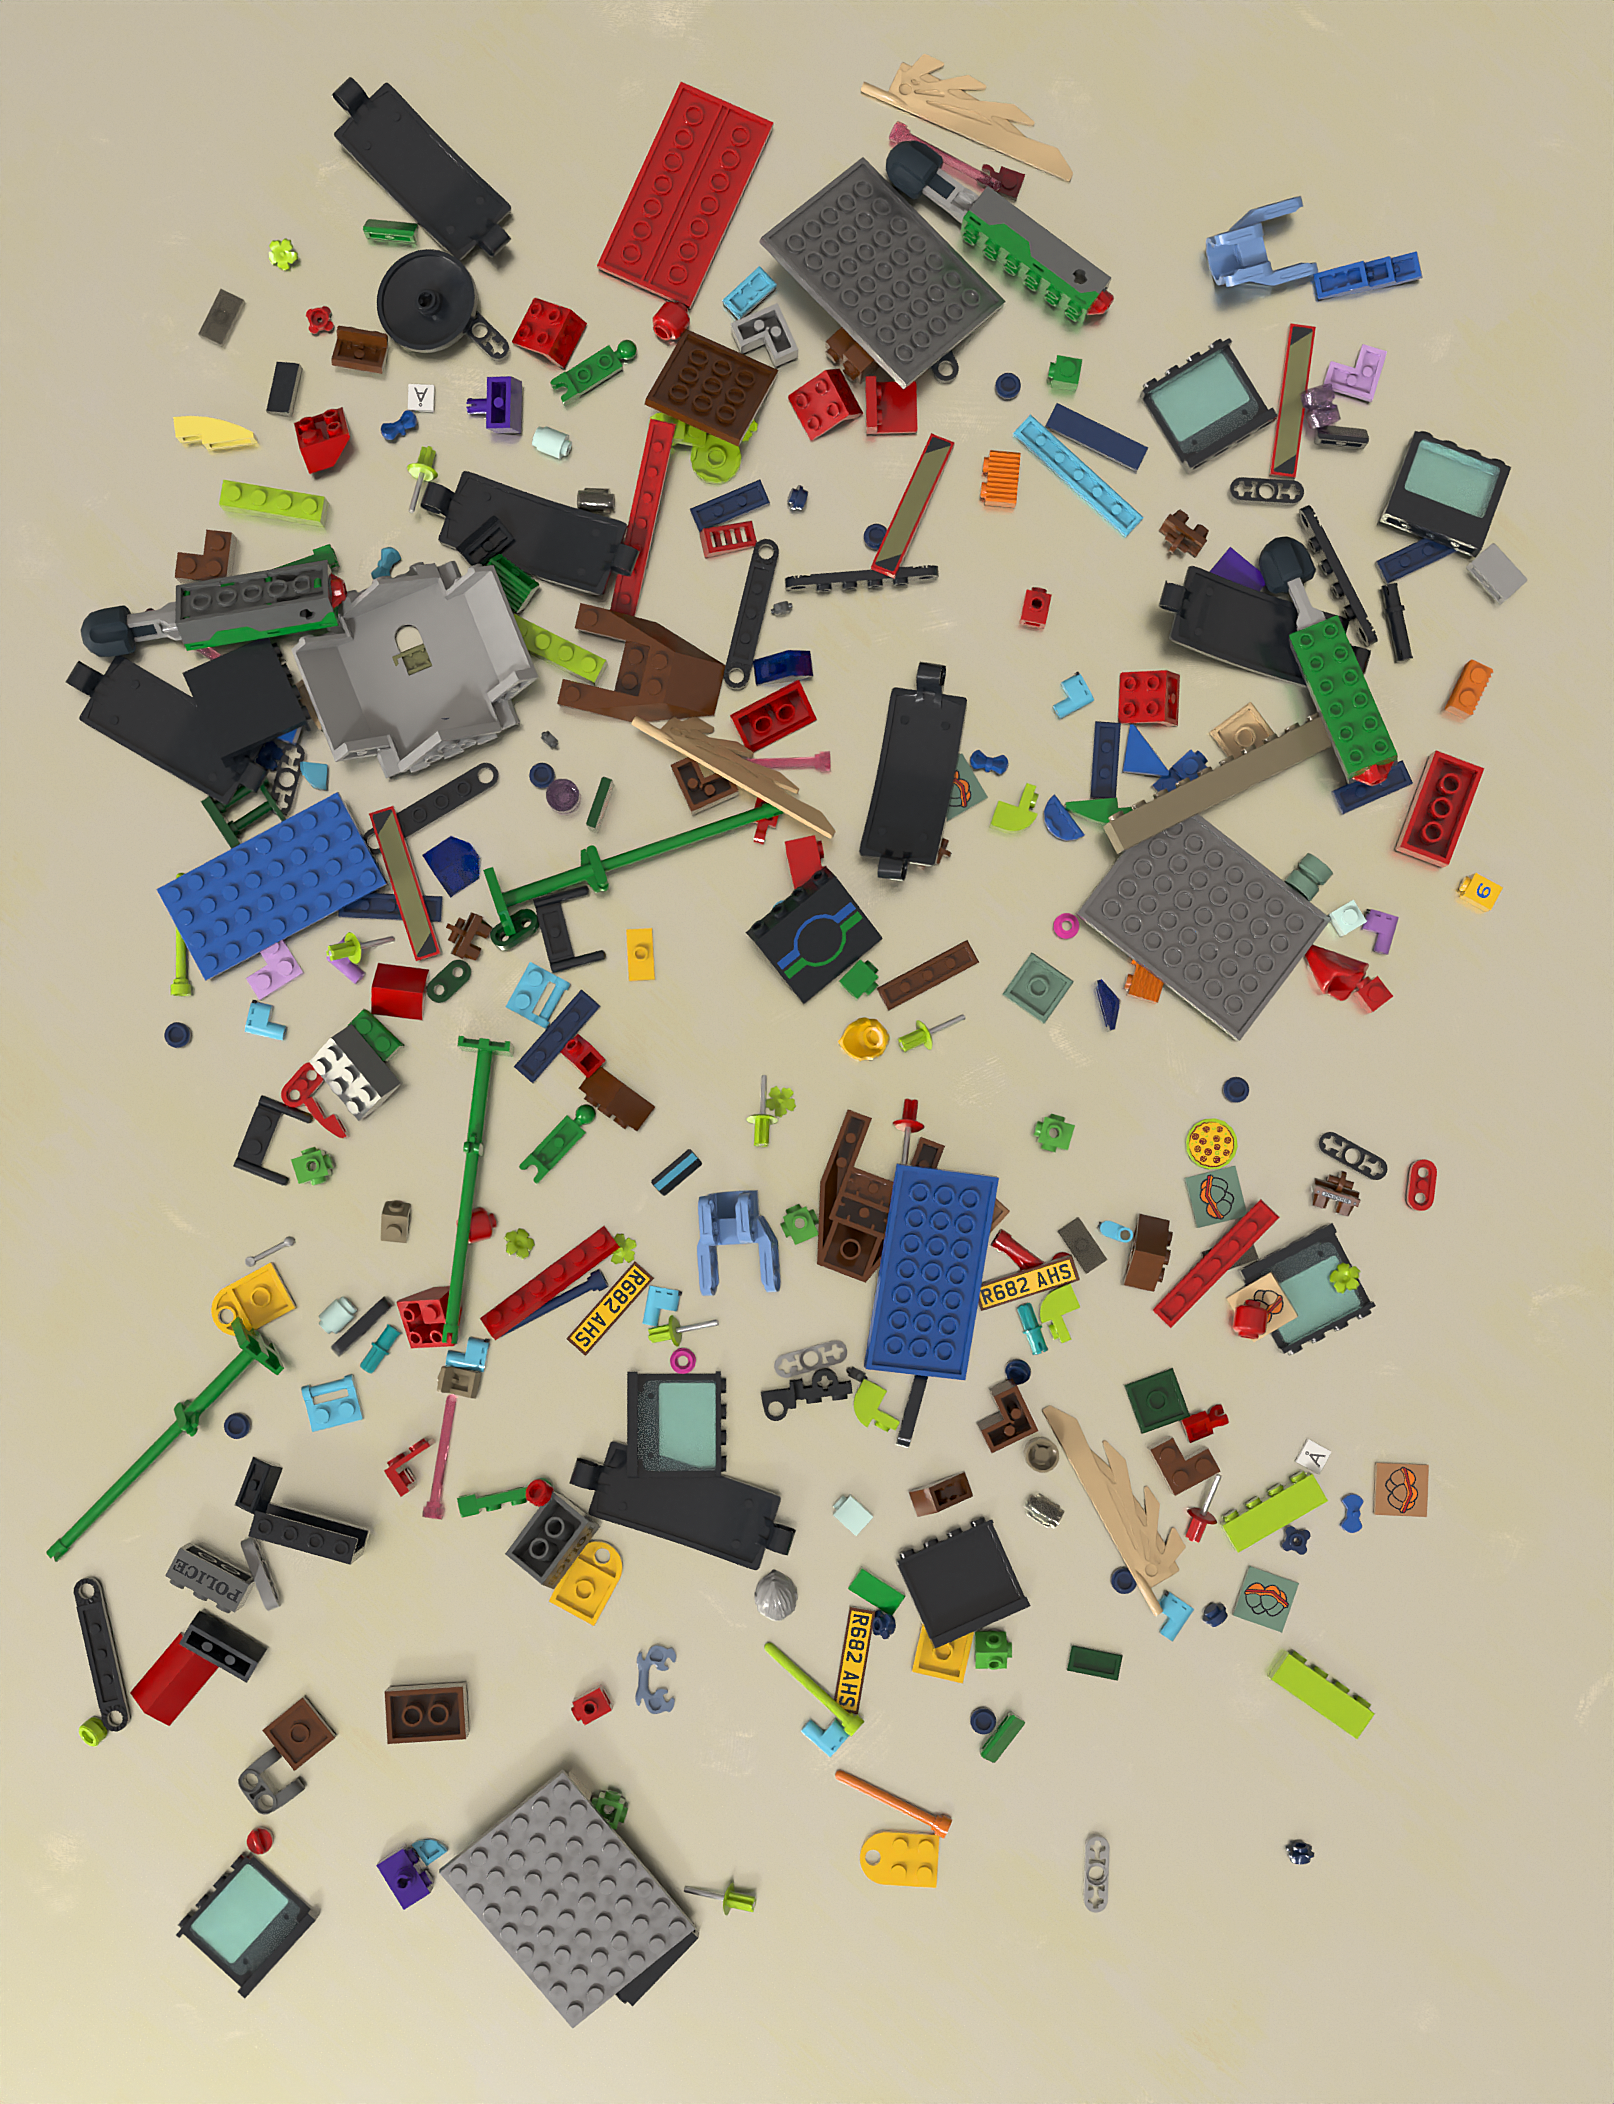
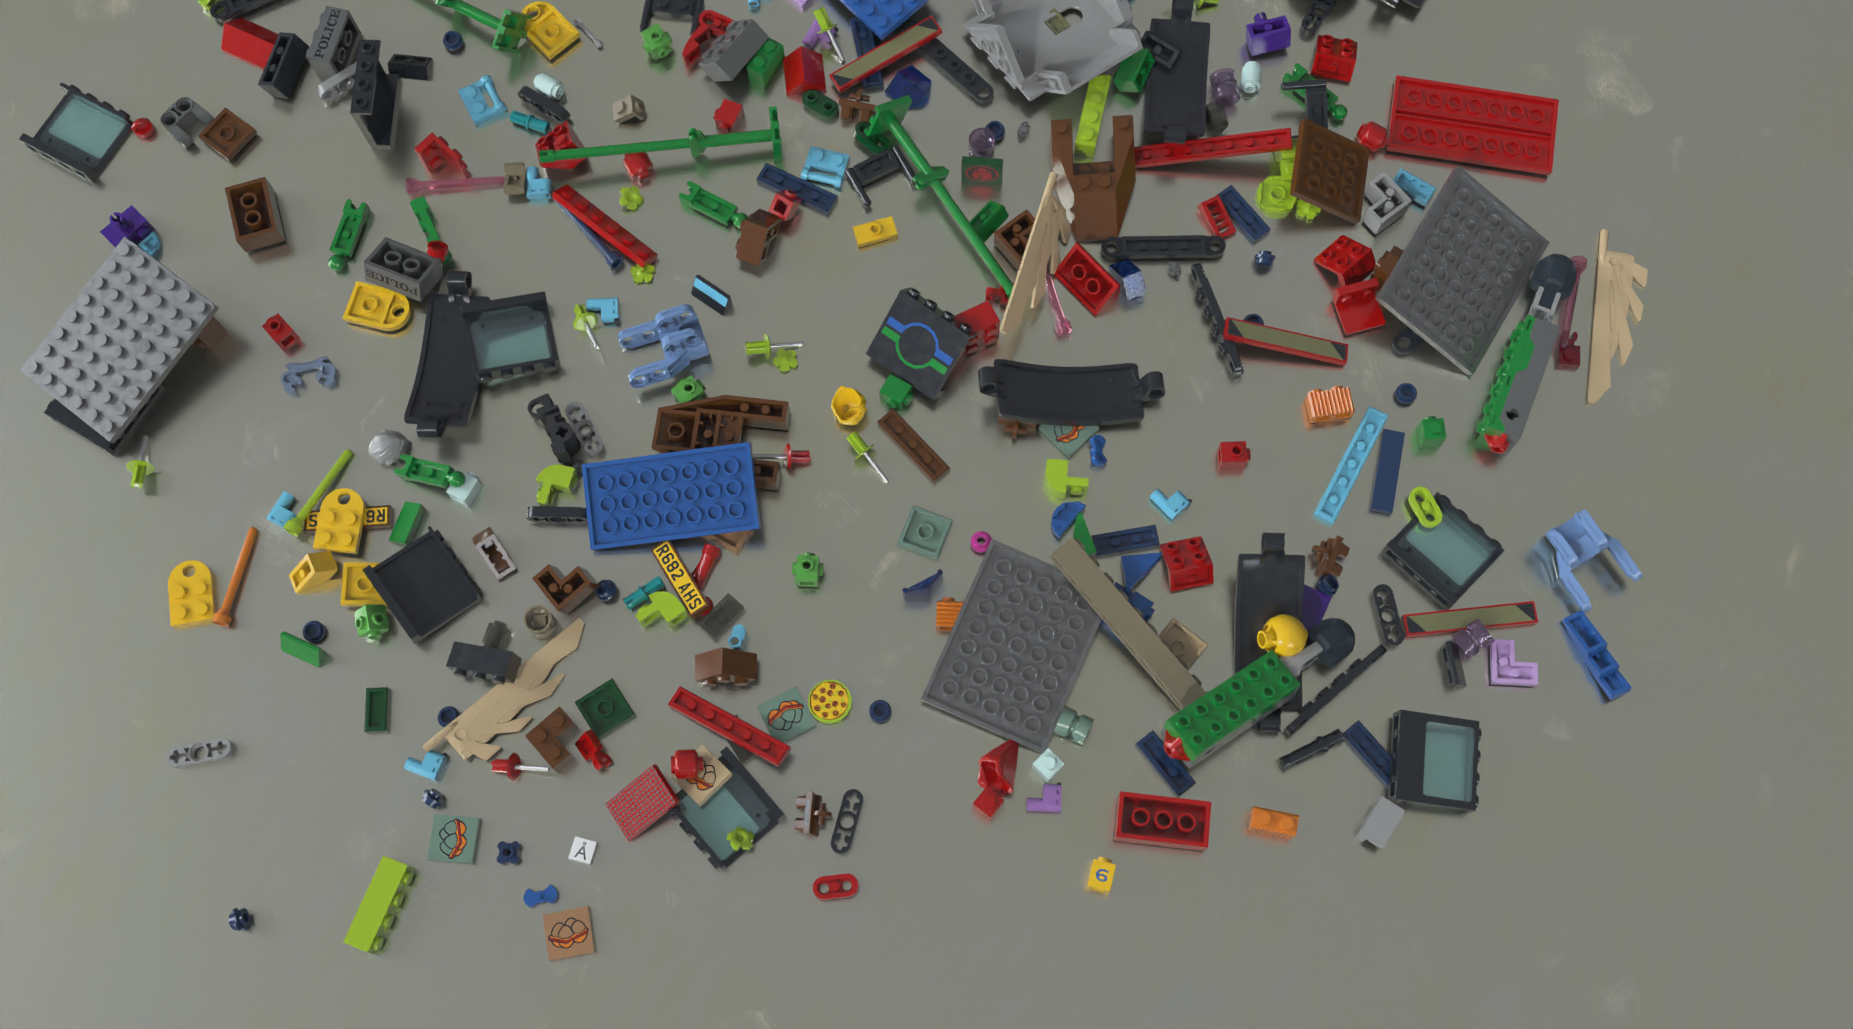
camera: 80 degrees right, 15 degrees down
tile [566,1261,654,1356] -> none
bright green brick [592,1790,628,1830] -> none
dark pink plate [670,1348,696,1374] -> none
dark blue plate [872,1610,896,1639] -> none
lime brick [1220,1471,1328,1553] -> none
none -> yellow slope [289,551,338,594]
none -> yellow plate [313,488,366,554]
none -> green plate [328,199,370,271]
none -> green plate [394,454,466,489]
none -> black brick [446,641,522,685]
none -> red tile [605,764,680,841]
none -> red brick [713,99,745,133]
none -> green slope [970,200,1009,242]
none -> clear purple wheel [1209,68,1241,107]
none -> yellow brick [1257,614,1308,658]
none -> black plate [1281,79,1328,139]
none -> dark blue plate [1318,574,1339,596]
none -> lime plate [1408,486,1442,528]

